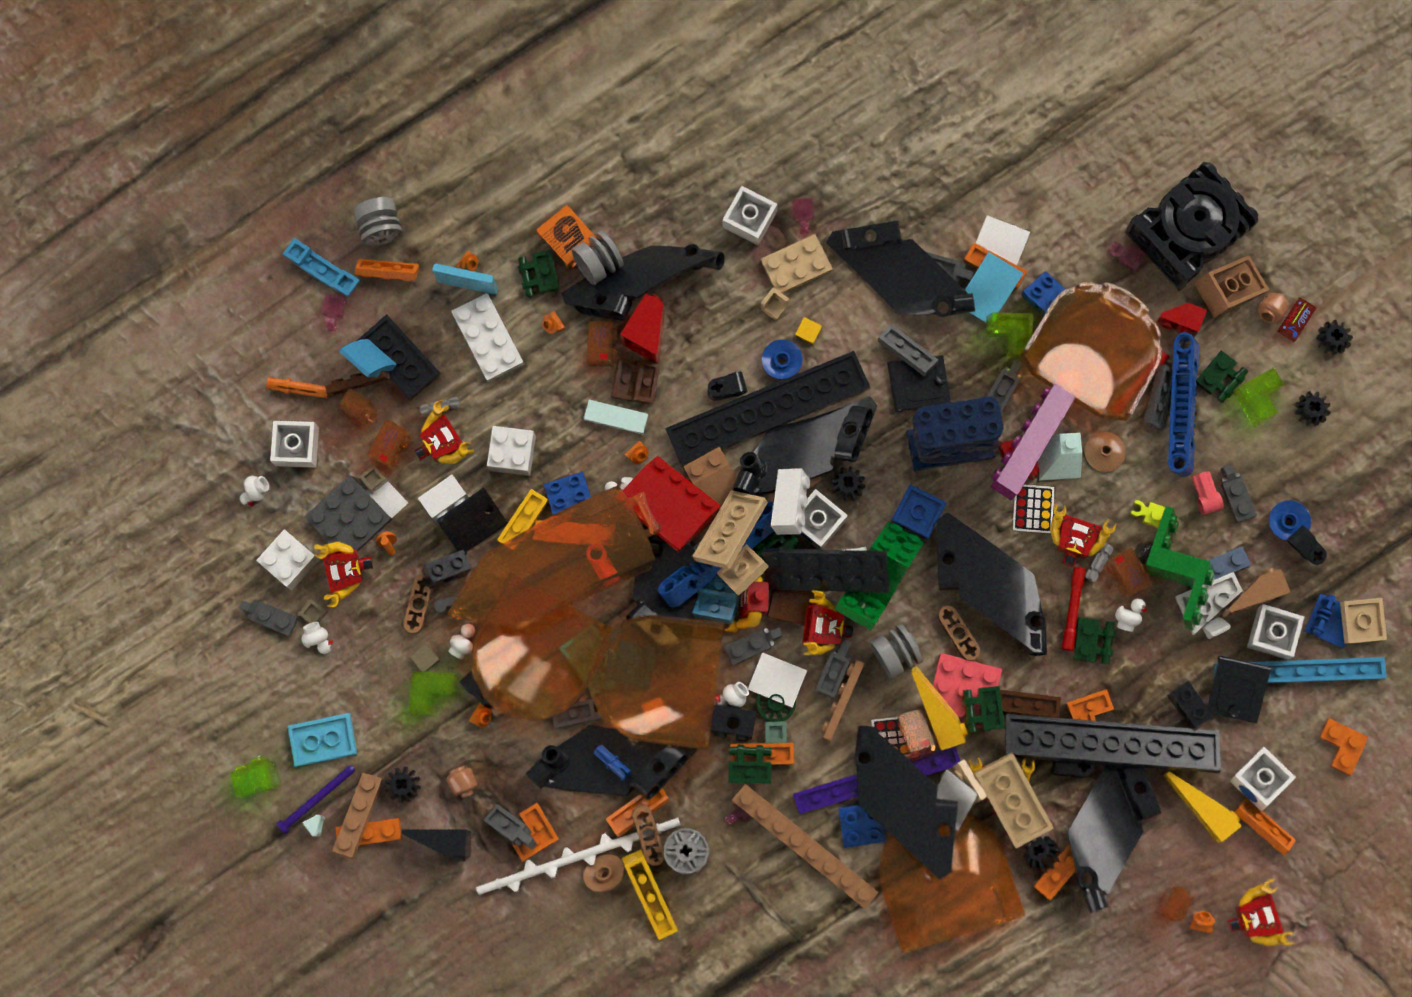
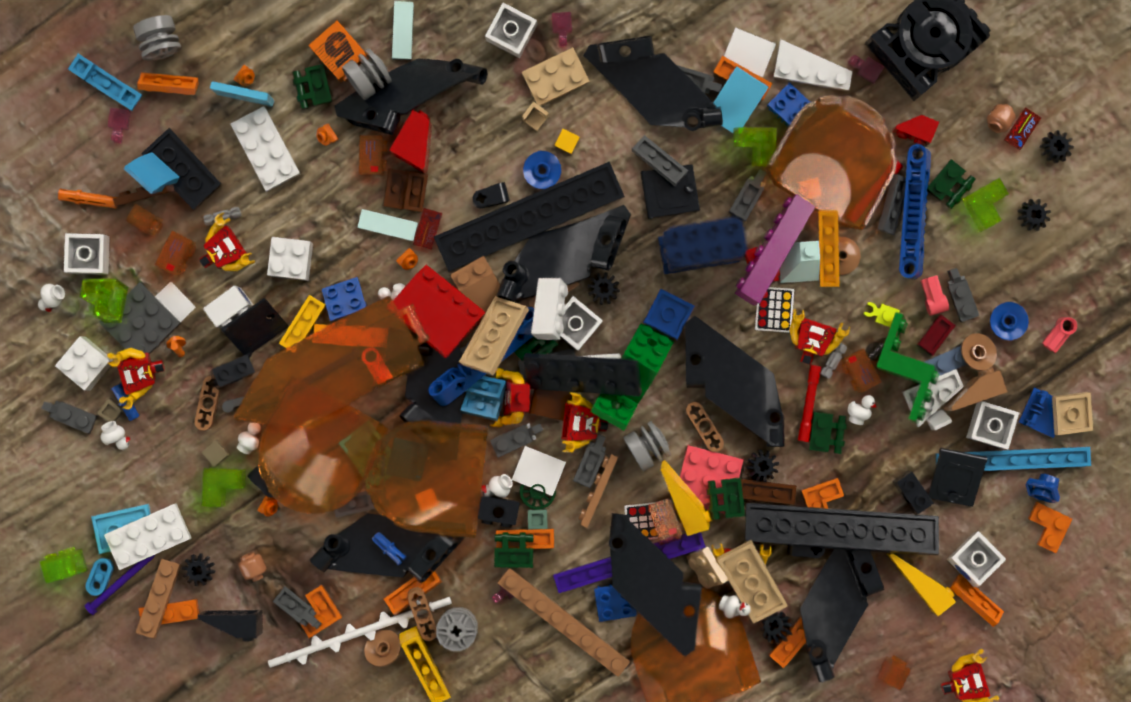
camera: 10 degrees left, 10 degrees up
light aqua slope [302,815,325,837] -> none
dark tan tile [359,464,388,494] -> none
tan plate [717,544,769,596] -> none
white sticker [937,769,978,831] -> none
orange plate [1190,911,1215,934] -> none
medium nougat slope [1194,255,1269,318] -> none
black piece [1287,525,1327,565] -> none
none -> clear neon green brick [79,279,128,323]
none -> dark azure plate [86,558,114,596]
none -> white plate [104,503,191,570]
none -> blue axle [111,383,139,421]
none -> light aqua tile [392,1,414,60]
none -> clear red tile [413,208,442,250]
none -> white animal [719,595,751,618]
none -> black gear [746,449,779,482]
none -> white wing [773,40,852,91]
none -> light orange plate [818,210,840,287]
none -> dark red tile [917,314,956,356]
none -> medium nougat dish [961,333,997,371]
none -> blue piece [1025,474,1060,503]
none -> coral piece [1041,317,1077,354]

